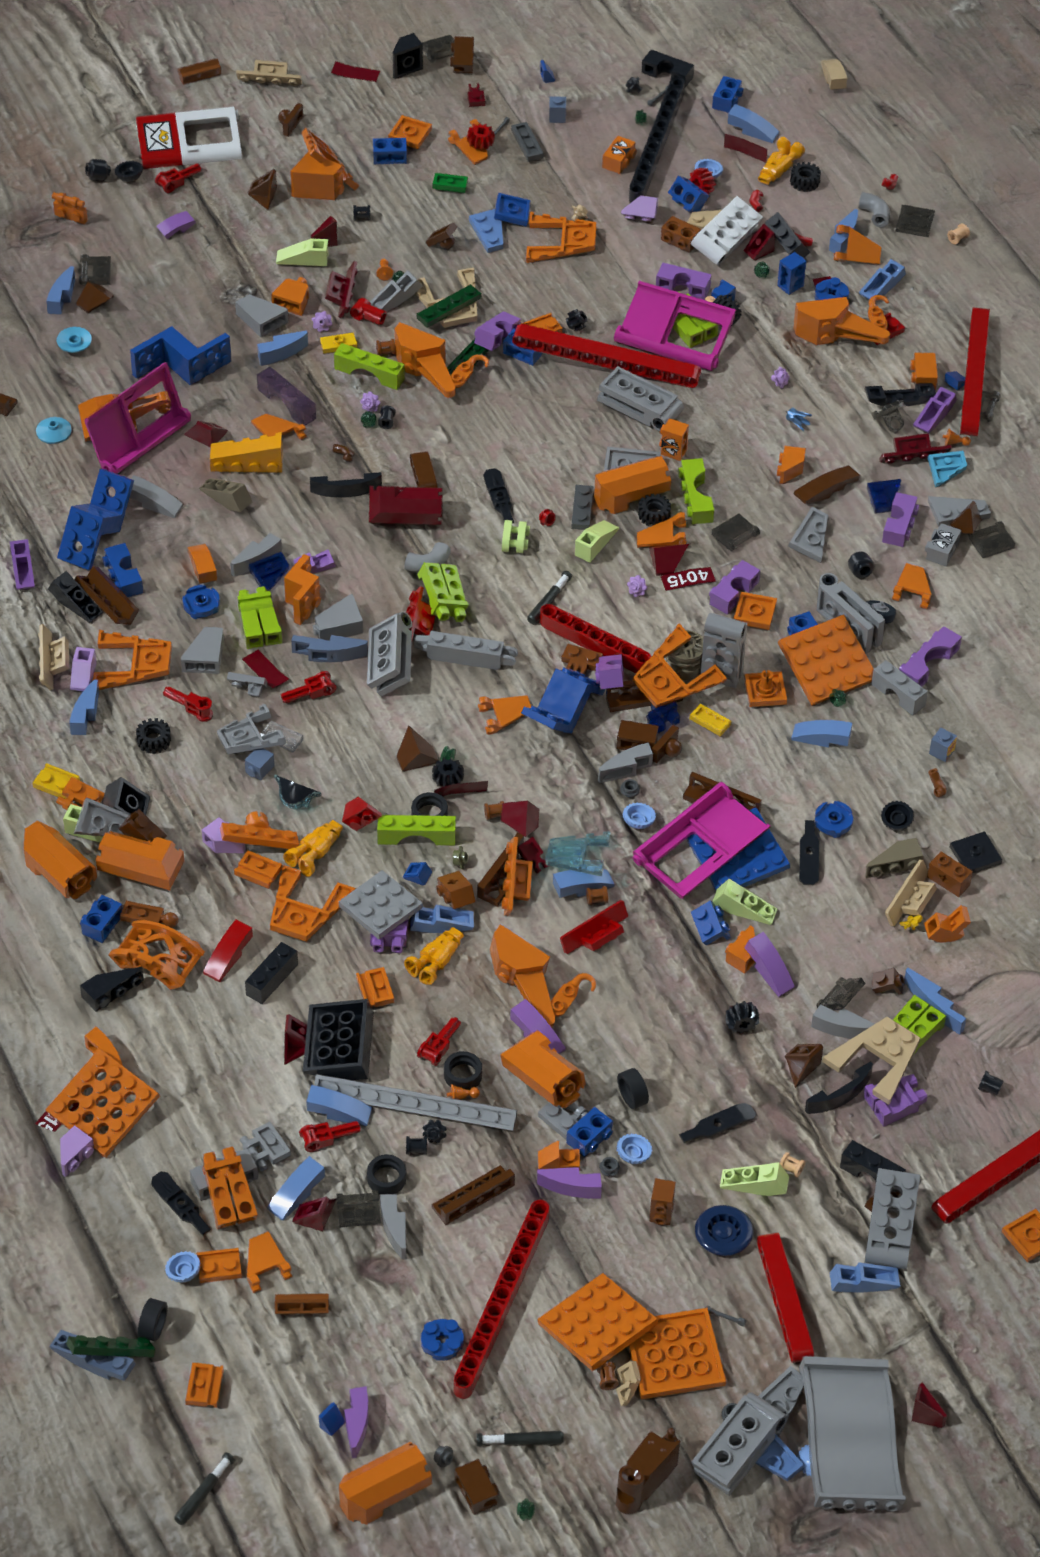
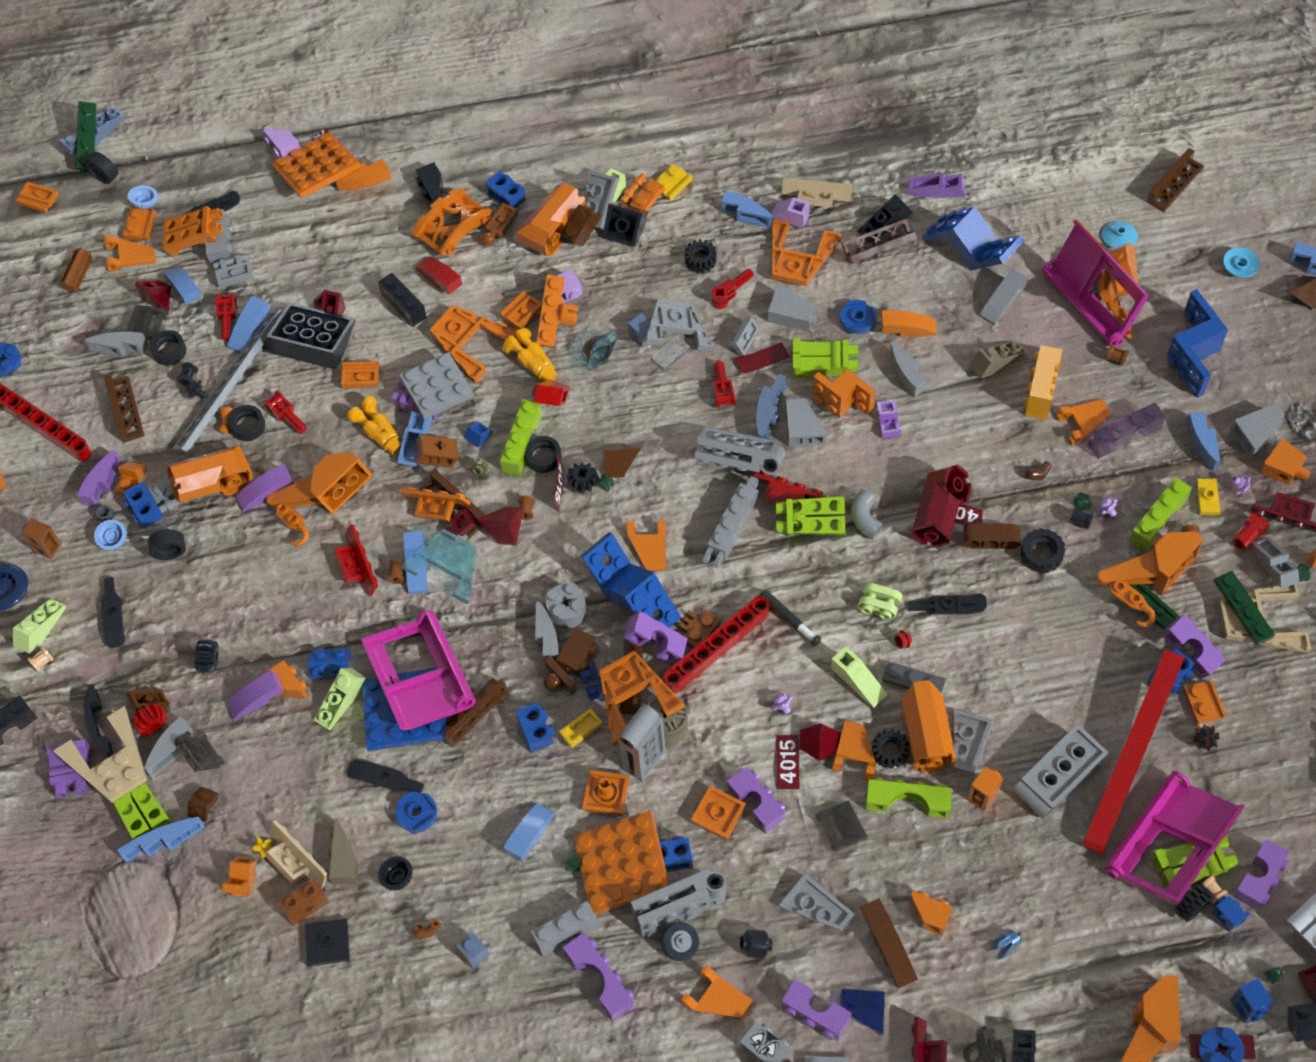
camera: 110 degrees right, 10 degrees up
orange brick [24,821,97,899] -> none
blue arch [102,543,143,597] -> none
dark red slope [183,421,228,448] -> none
clear blue wing [248,552,290,591] -> none
black slope [310,472,382,498] -> none
dark grey plate [620,779,640,797] -> none
light blue hat [623,802,656,829] -> none
lavender plant [771,367,790,388] -> none
black bush [978,1071,1004,1095] -> none
none -> red gear [131,703,168,736]
none -> blue brick [515,702,555,753]
none -> light grey brick [546,583,587,628]
none -> black tyre [1020,528,1065,573]
none -> dark orange bush [1105,344,1129,366]

